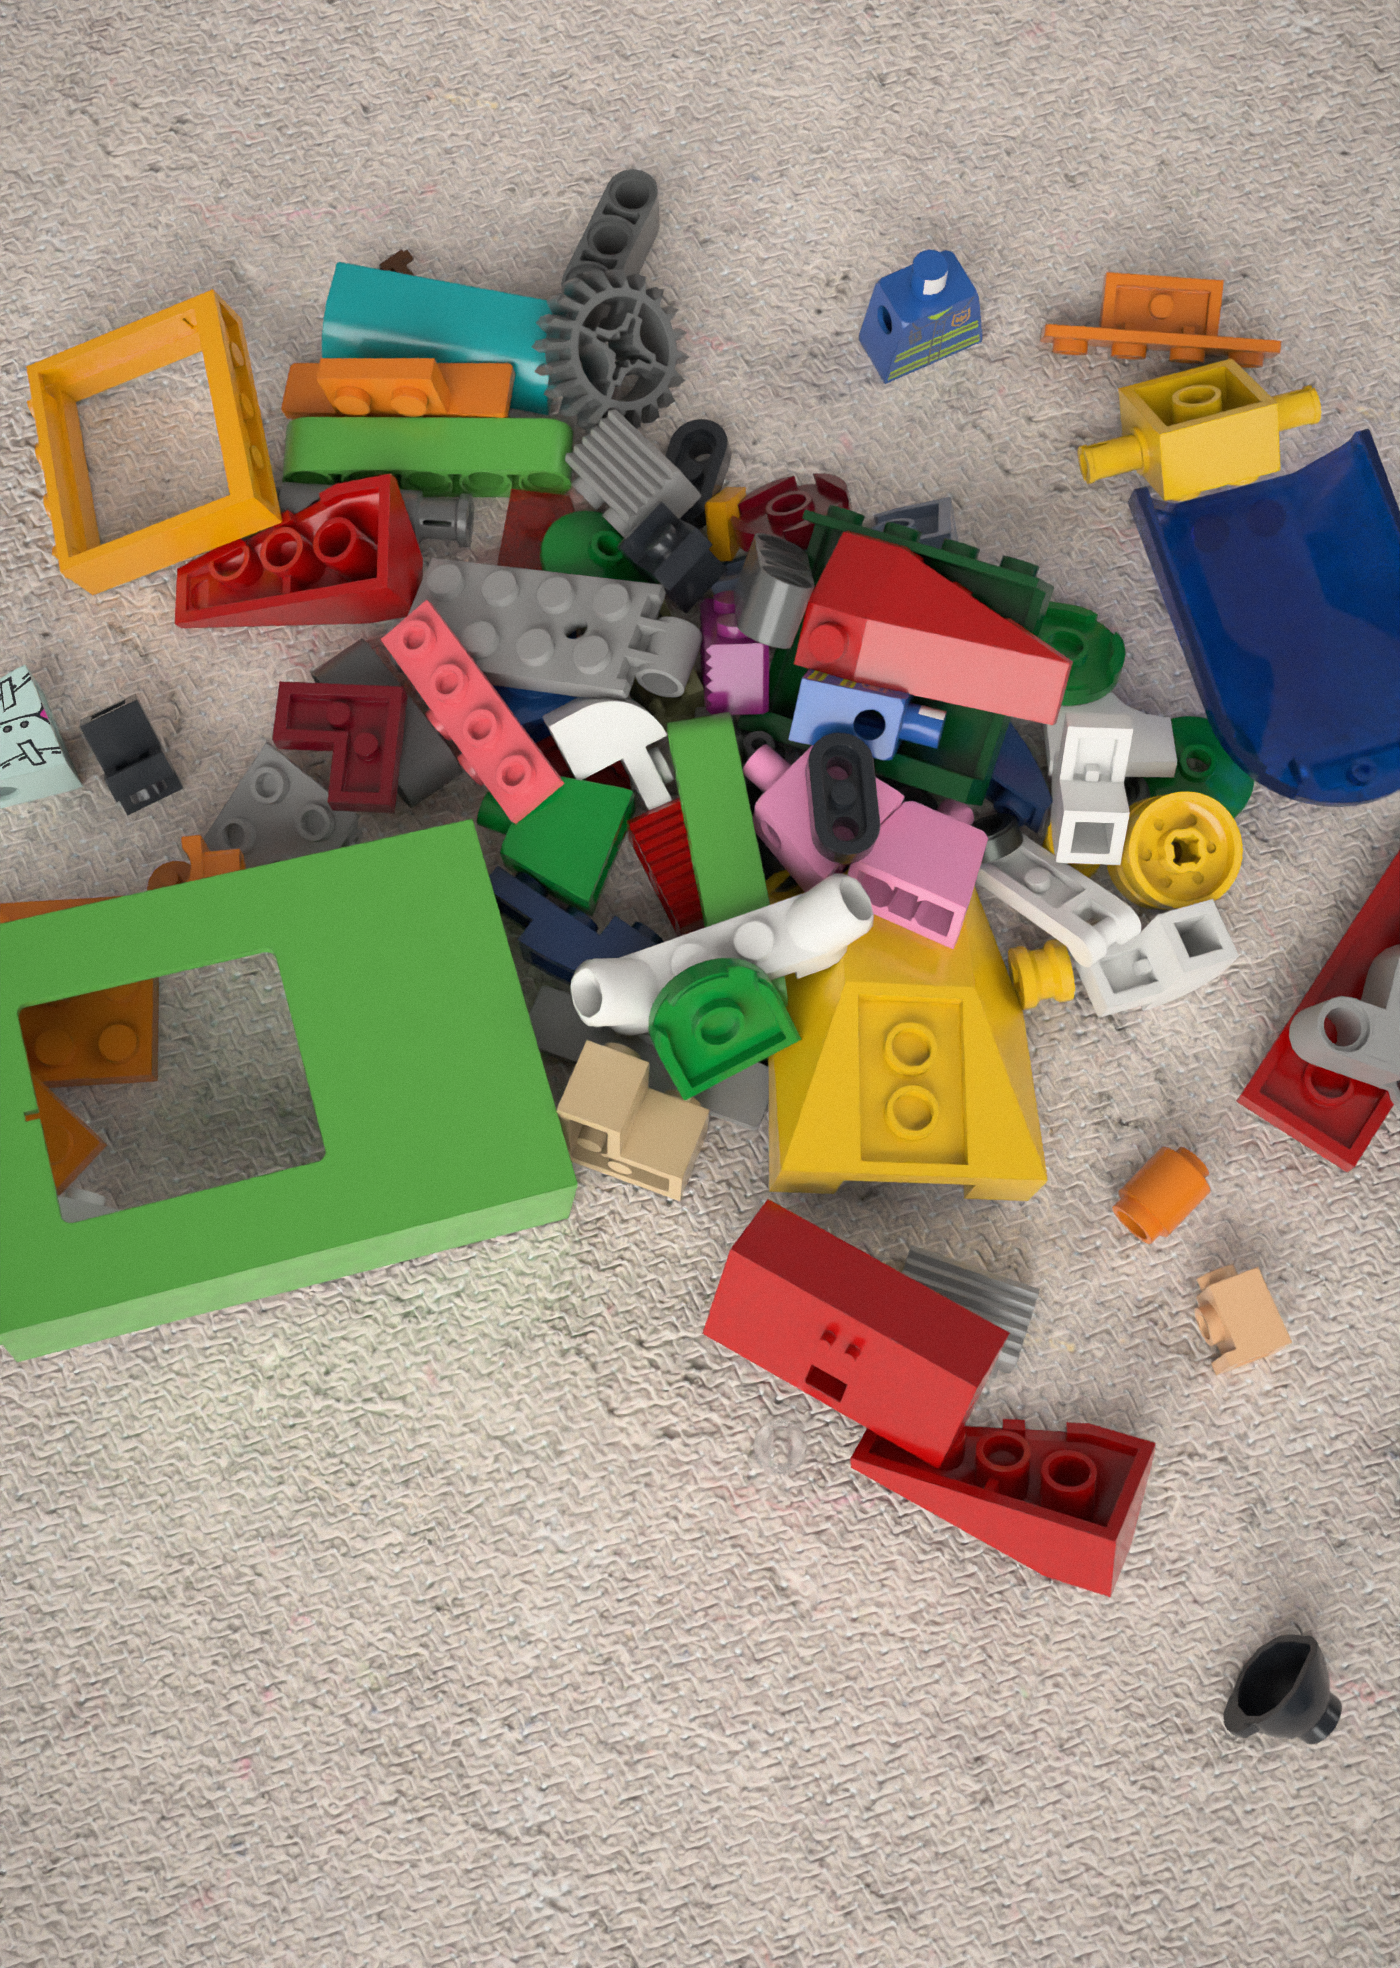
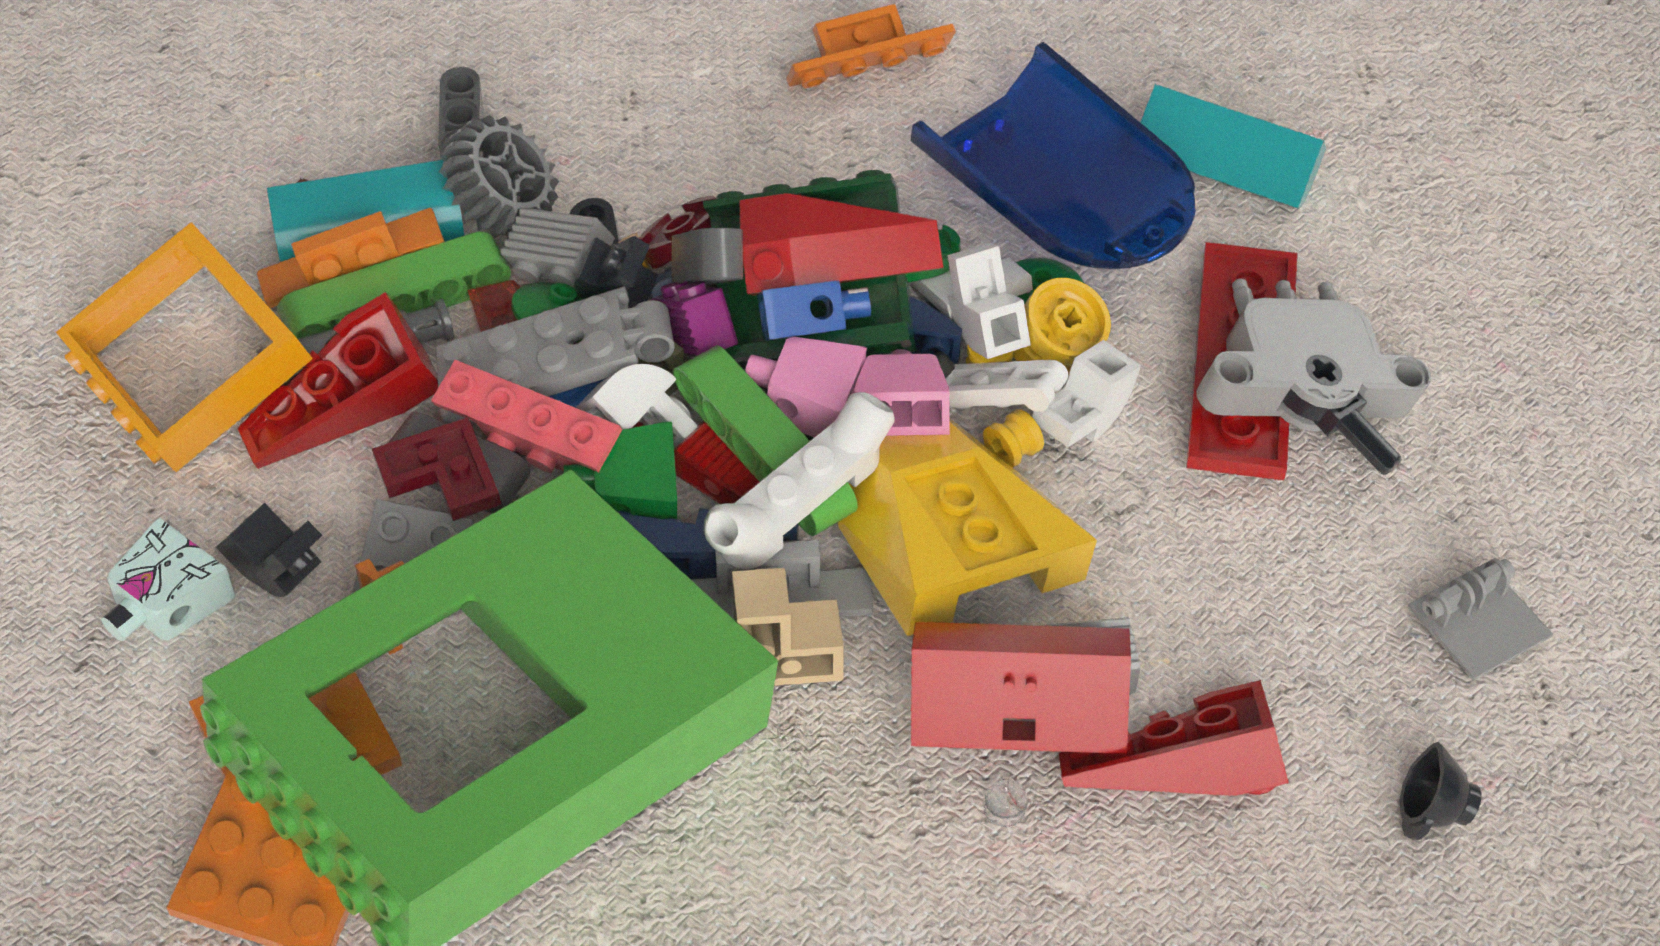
camera: 30 degrees left, 20 degrees down
green tile [648,958,802,1101] -> none
black plate [805,733,880,864] -> none
blue torso [858,250,983,384] -> none
yellow brick [1077,358,1321,501] -> none
orange brick [1112,1146,1211,1244] -> none
light nougat brick [1195,1264,1292,1376] -> none

